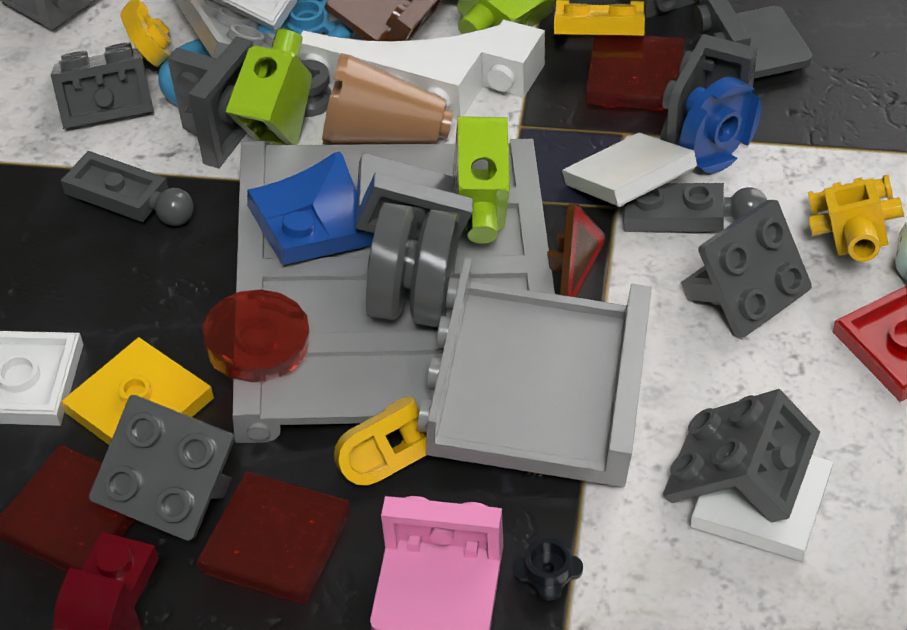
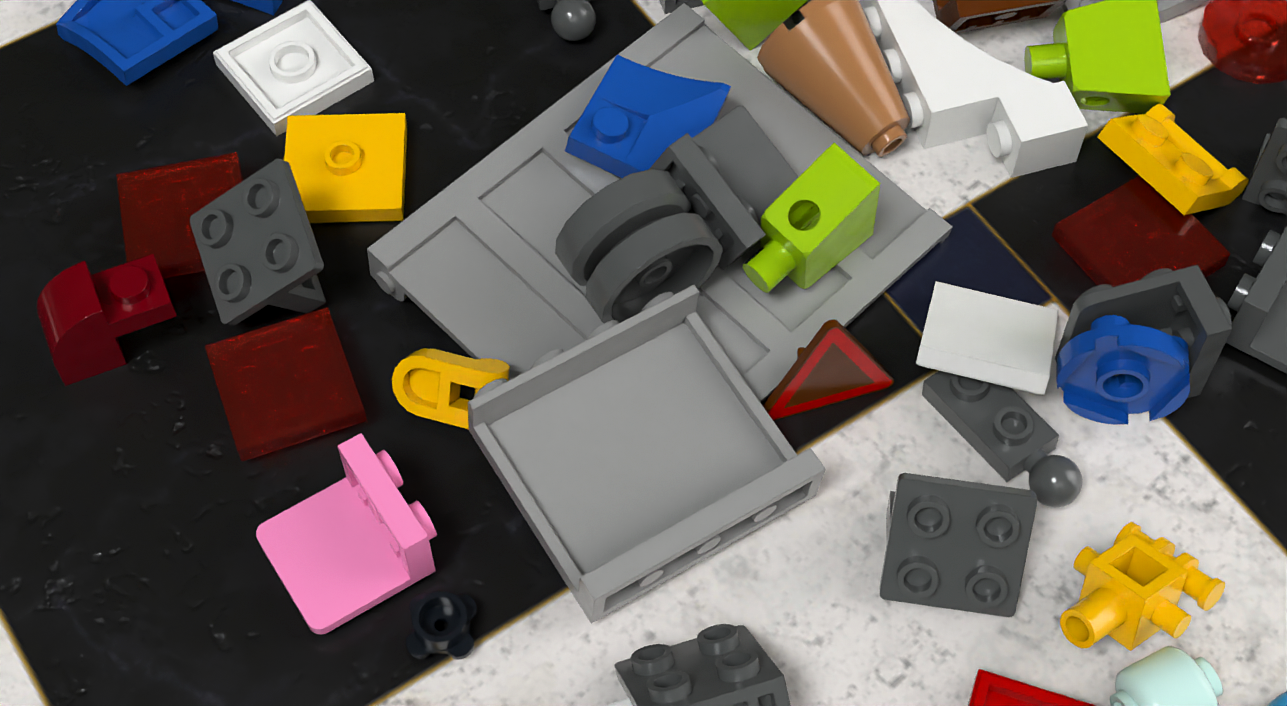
camera: 45 degrees right, 10 degrees up
clear red tile [203,289,310,382] -> none

